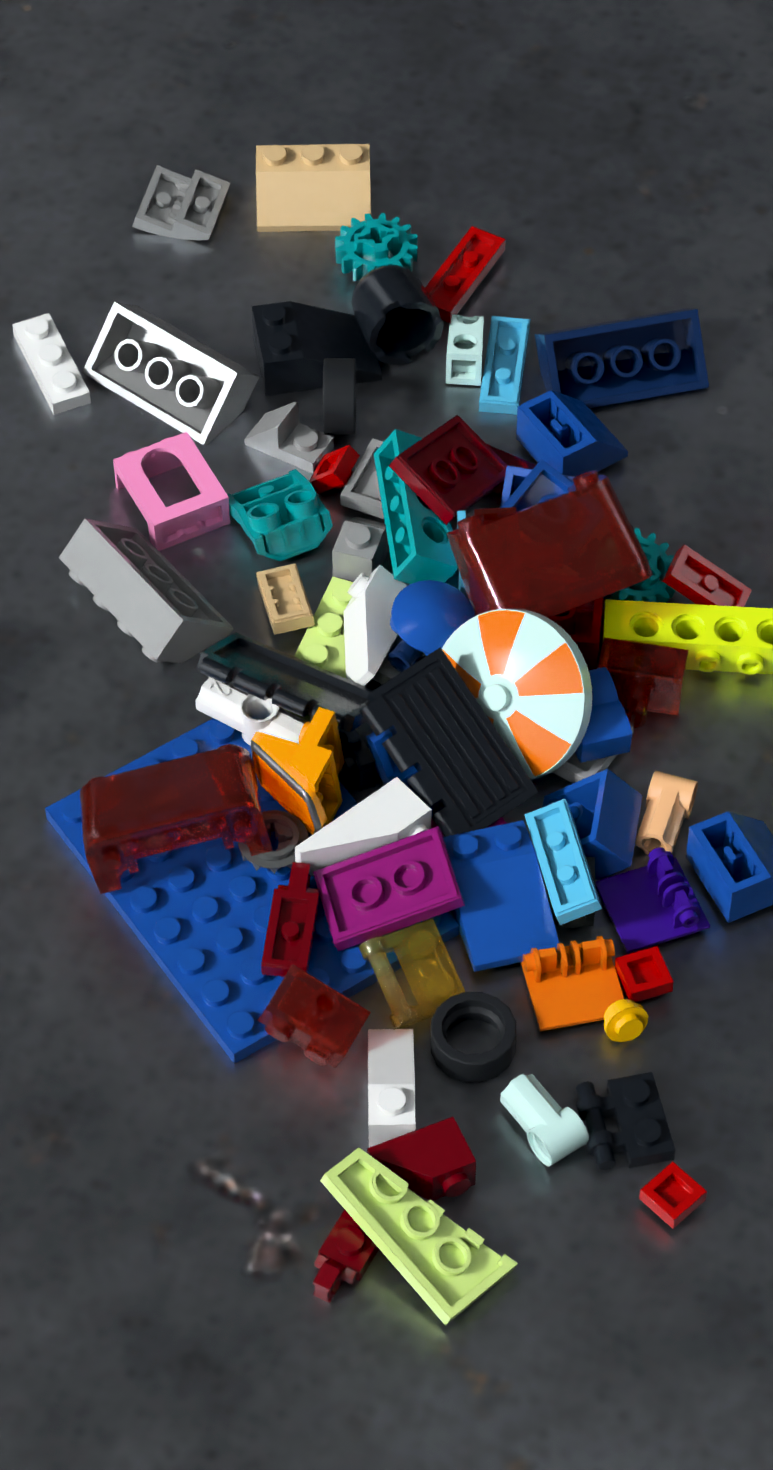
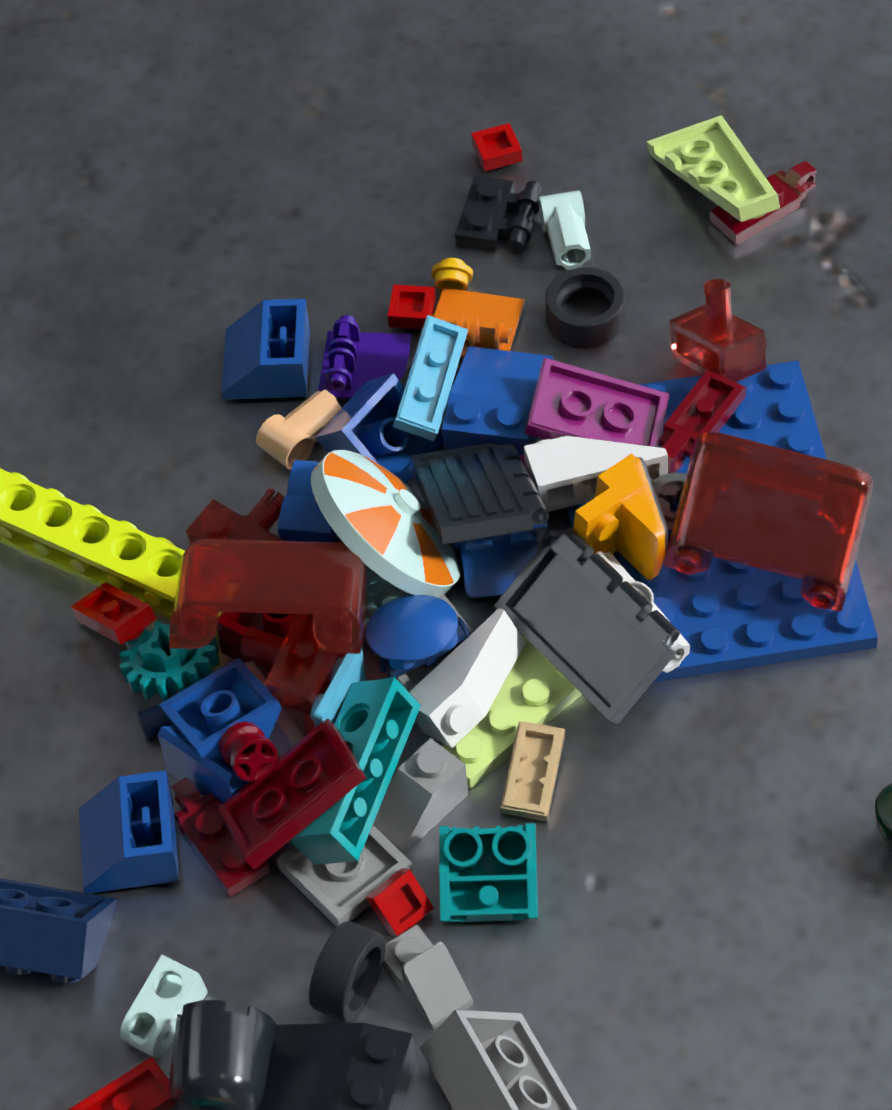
camera: 150 degrees left, 0 degrees up
light grey slope [59,518,234,664] -> none
bright pink panel [113,432,230,551] -> none
clear yellow plate [359,918,465,1030] -> none
dark red slope [367,1116,476,1201] -> none
white slope [368,1029,416,1148] -> none
medium azure tile [479,316,531,415] -> none
none -> dark red wheel [219,722,278,782]

